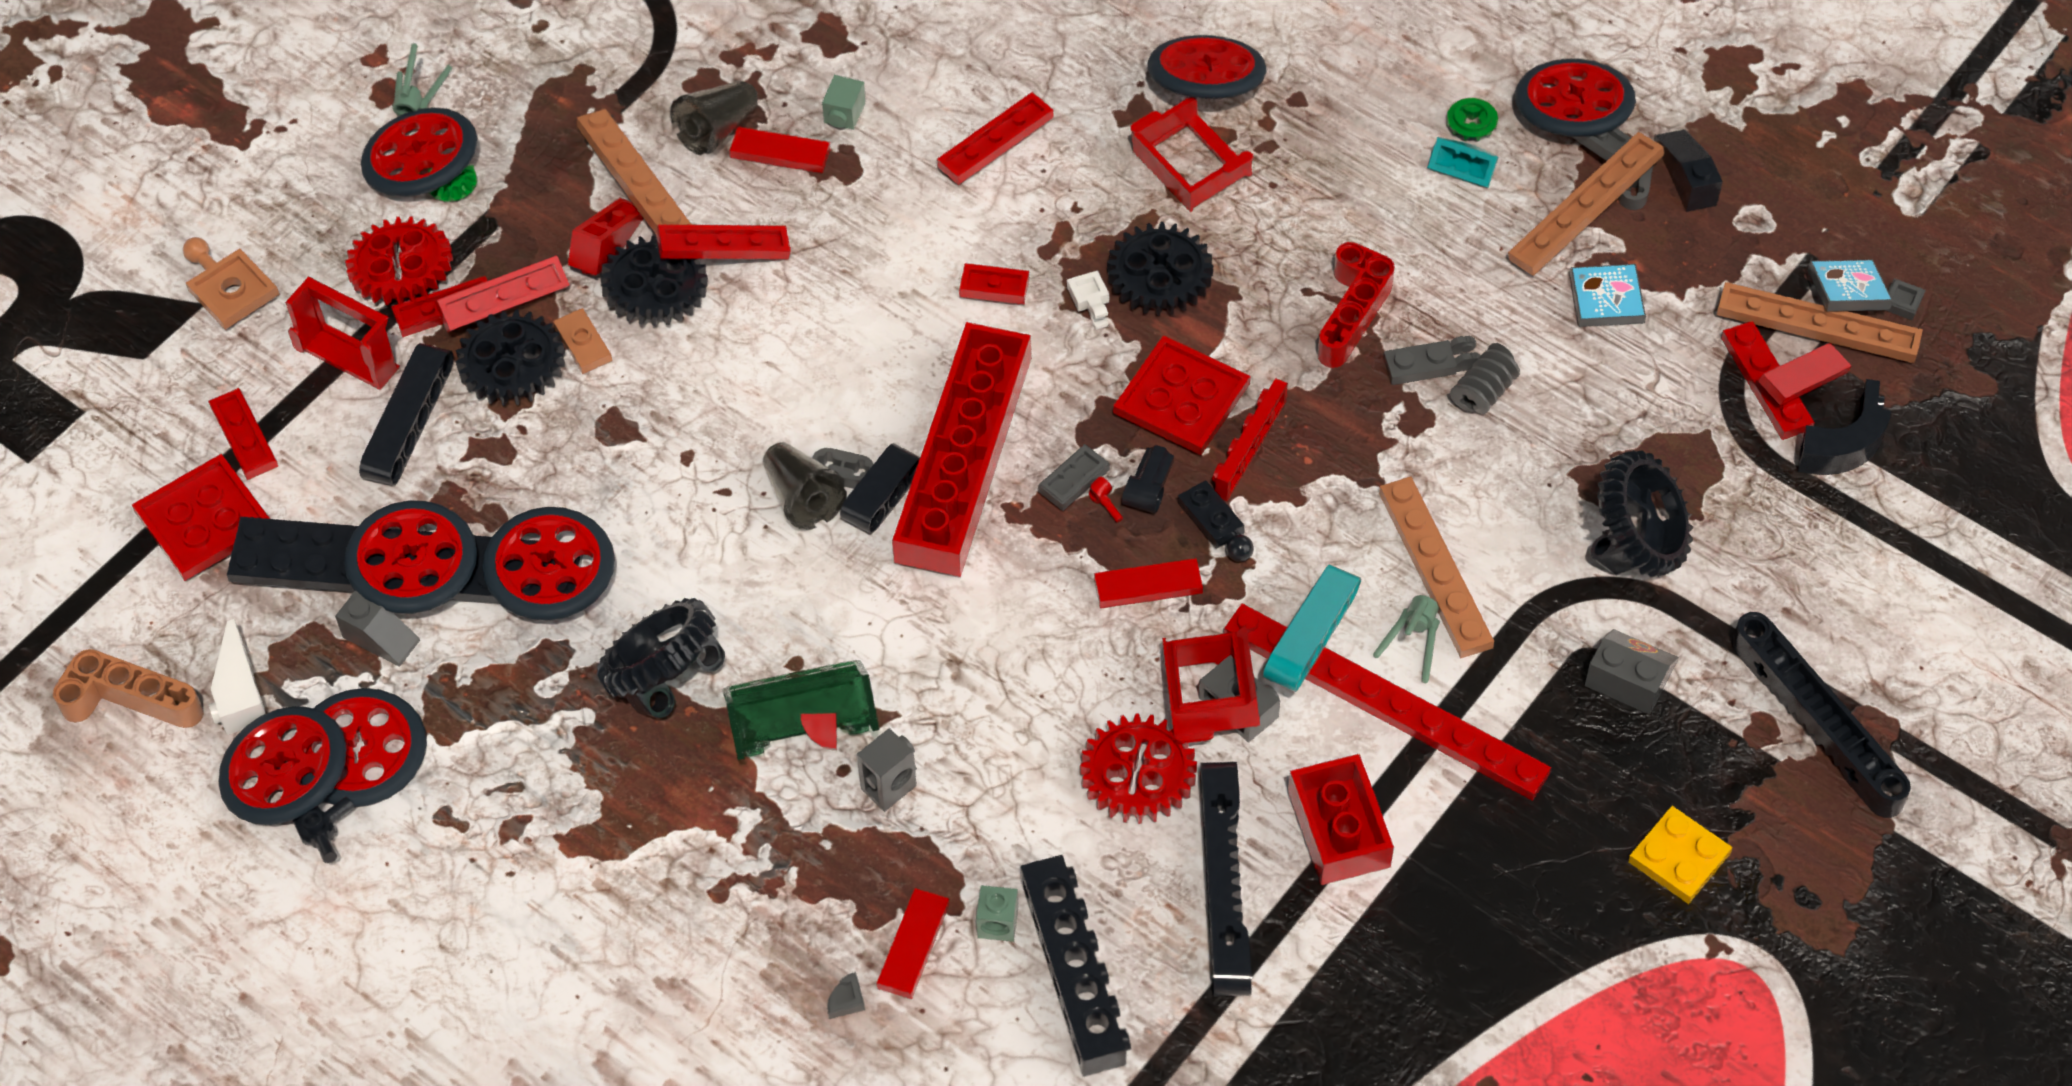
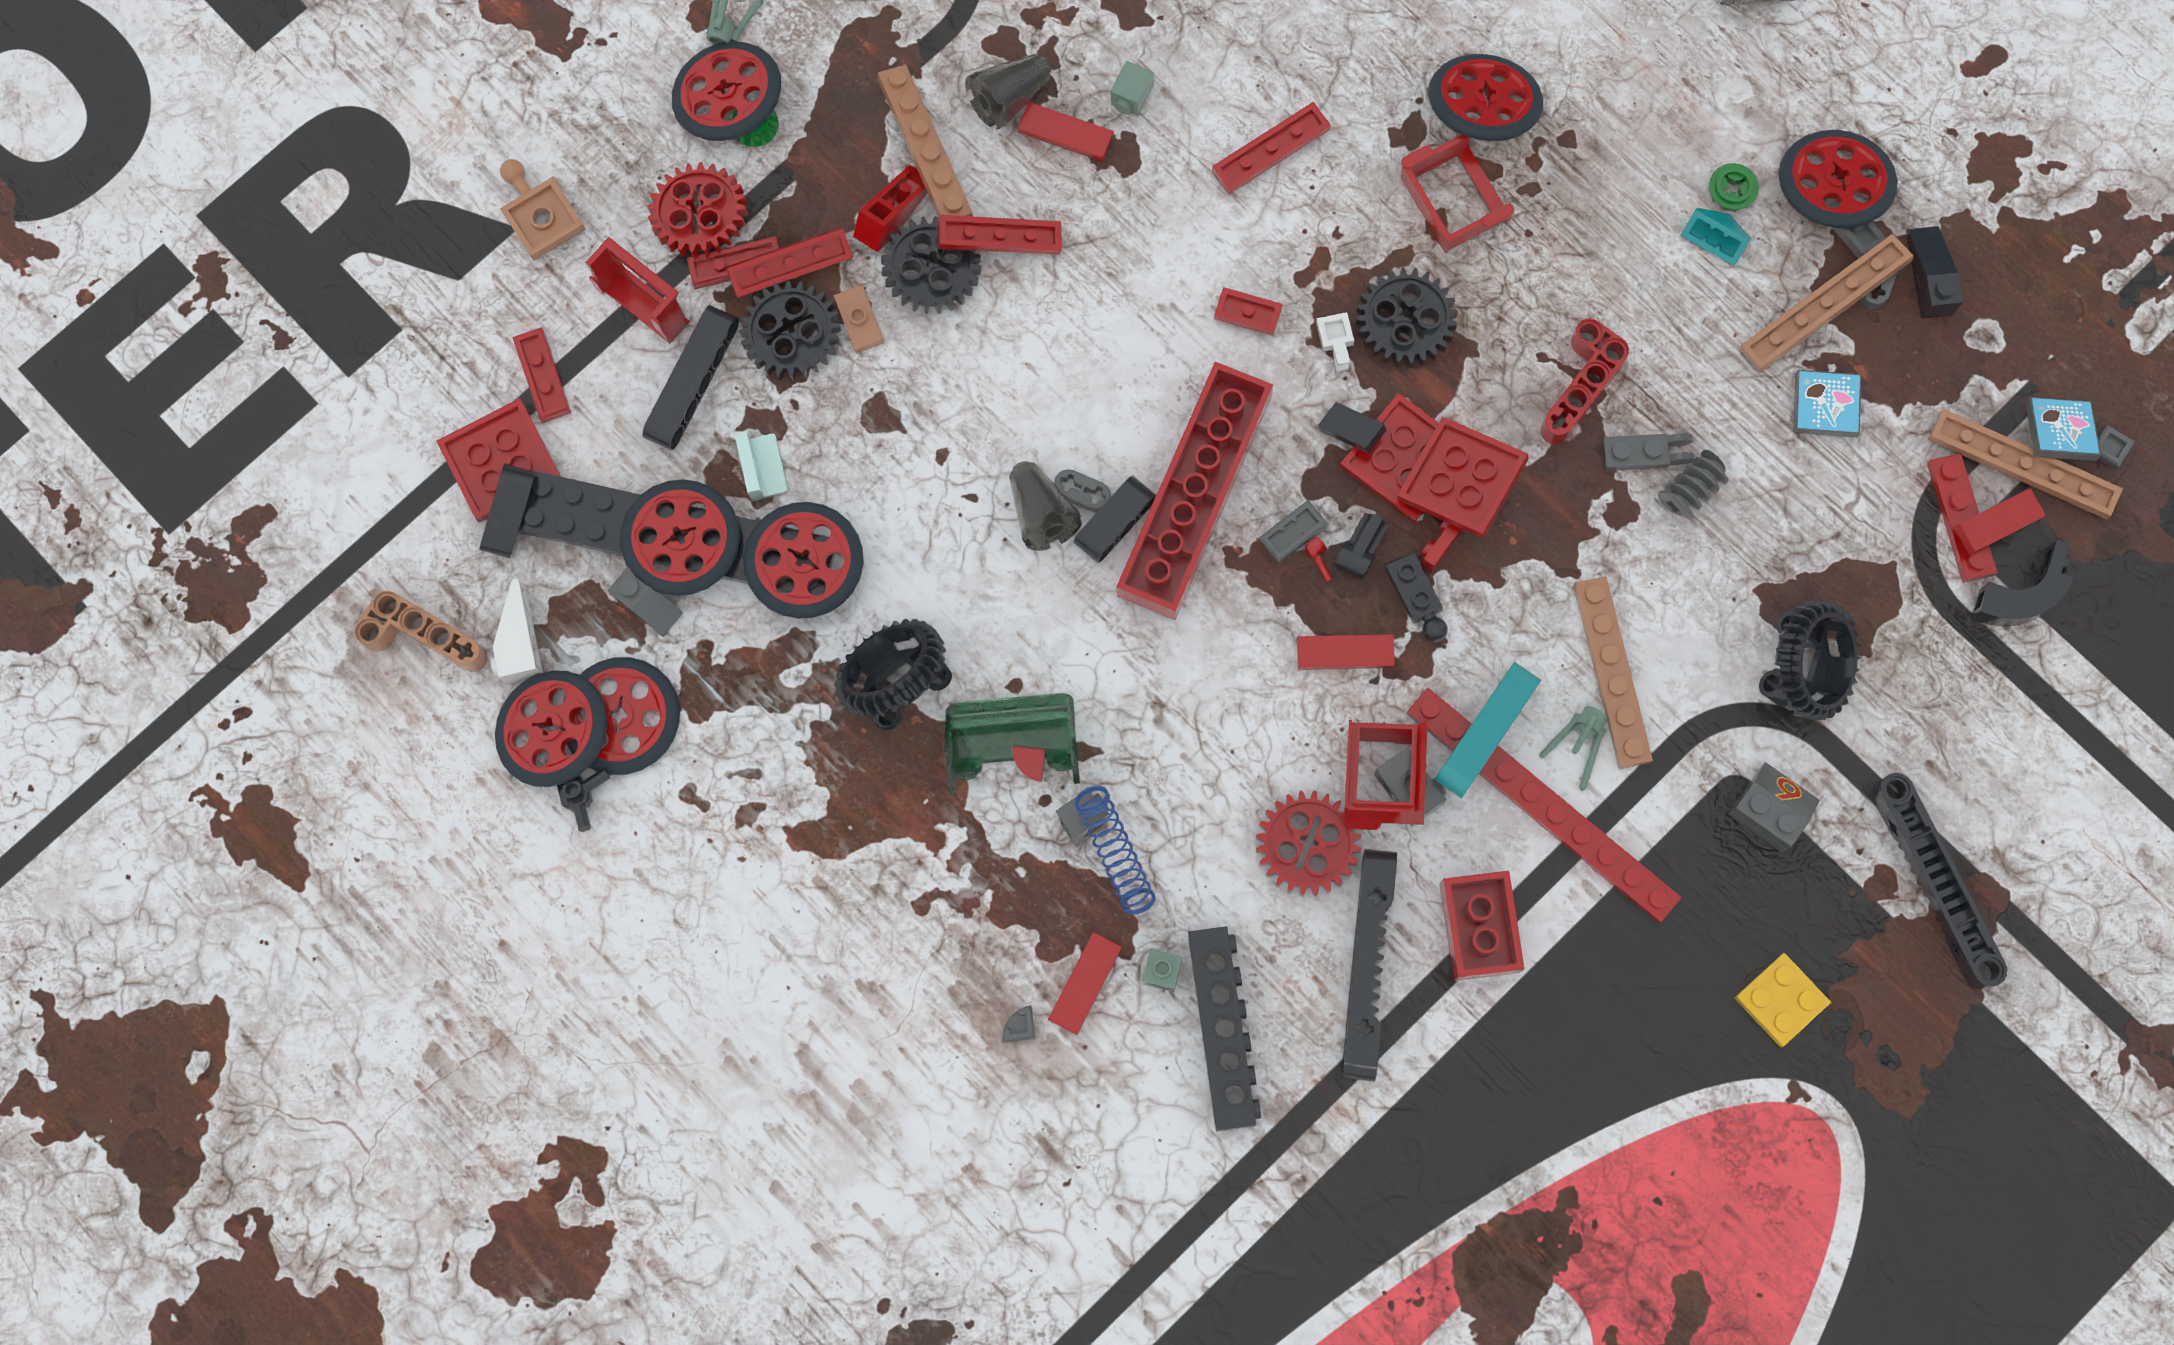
camera: 15 degrees right, 20 degrees up
none -> black beam [479,463,535,559]
none -> light aqua panel [734,431,788,502]
none -> blue piece [1074,786,1156,915]
none -> black tile [1317,402,1387,454]
none -> red plate [1397,416,1529,539]

